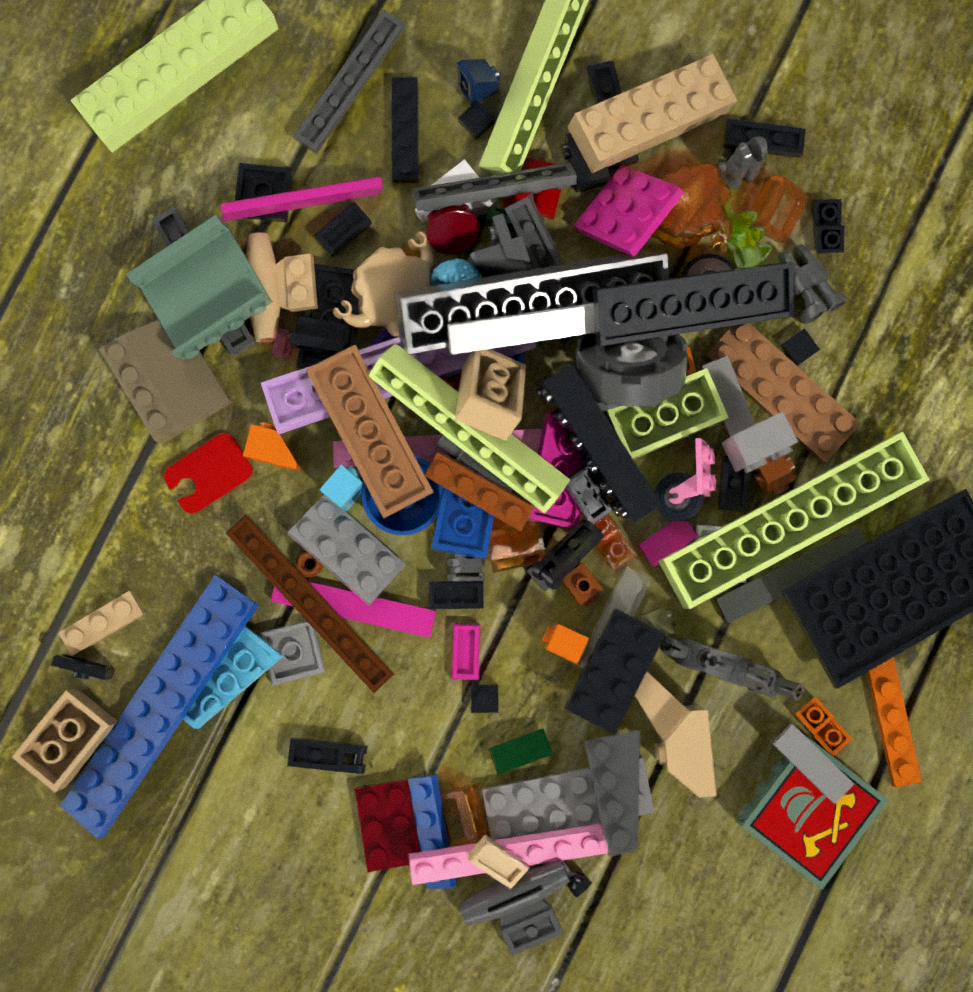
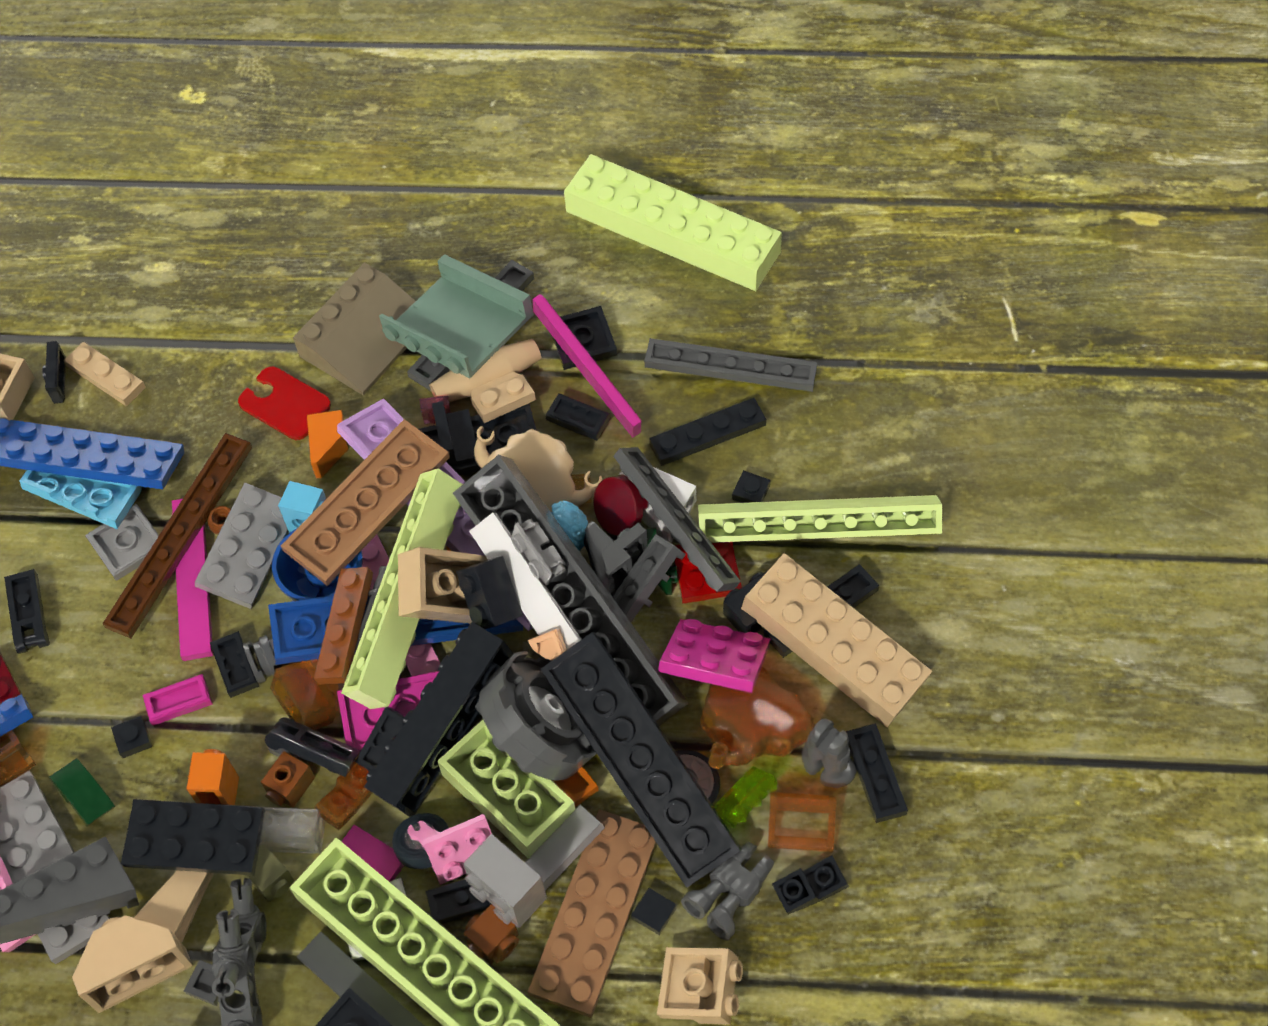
camera: 75 degrees right, 25 degrees down
dark blue slope [457,59,500,106] -> none
none -> dark grey plate [184,960,219,1007]
none -> black brick [456,556,523,629]
none -> light grey hinge [511,519,566,586]
none -> light nougat tile [528,629,567,661]
none -> tan plate [657,947,743,1025]

